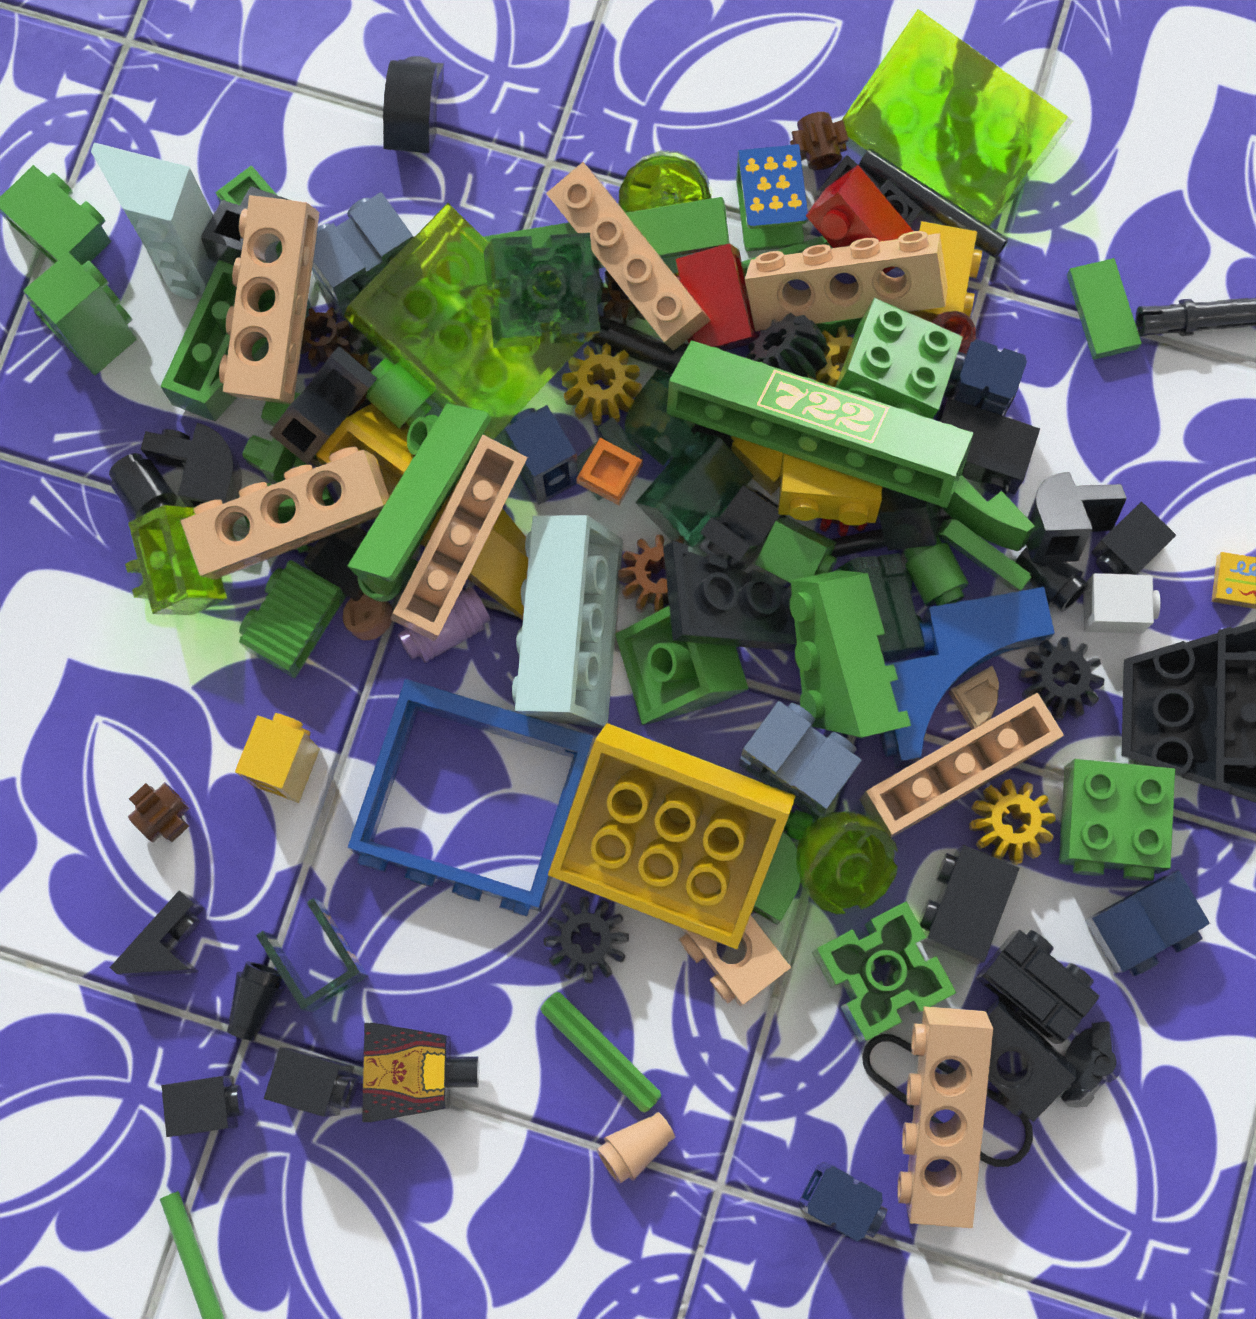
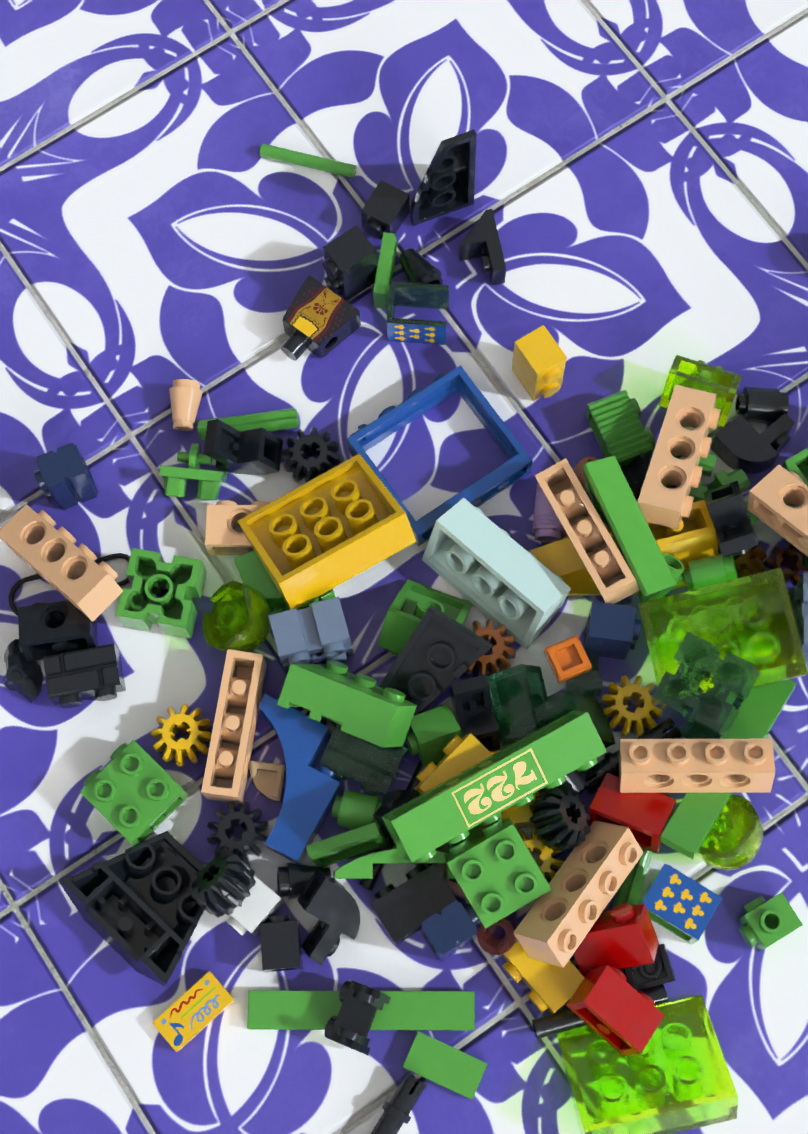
camera: 130 degrees right, 5 degrees down
reddish brown gear [127,782,190,843] -> none
reddish brown gear [790,111,849,171] -> none
black brick [918,845,1020,965] -> none
dark blue brick [1085,870,1210,977] -> none
none -> bright green hips [159,443,227,500]
none -> black gear [191,850,256,918]
none -> black brick [203,419,283,475]
none -> bright green tile [247,990,475,1031]
none -> black piece [324,980,391,1056]
none -> bright green tile [373,232,397,309]
none -> black wedge [410,129,477,226]
none -> red brick [566,965,665,1056]
none -> bright green brick [738,892,803,952]

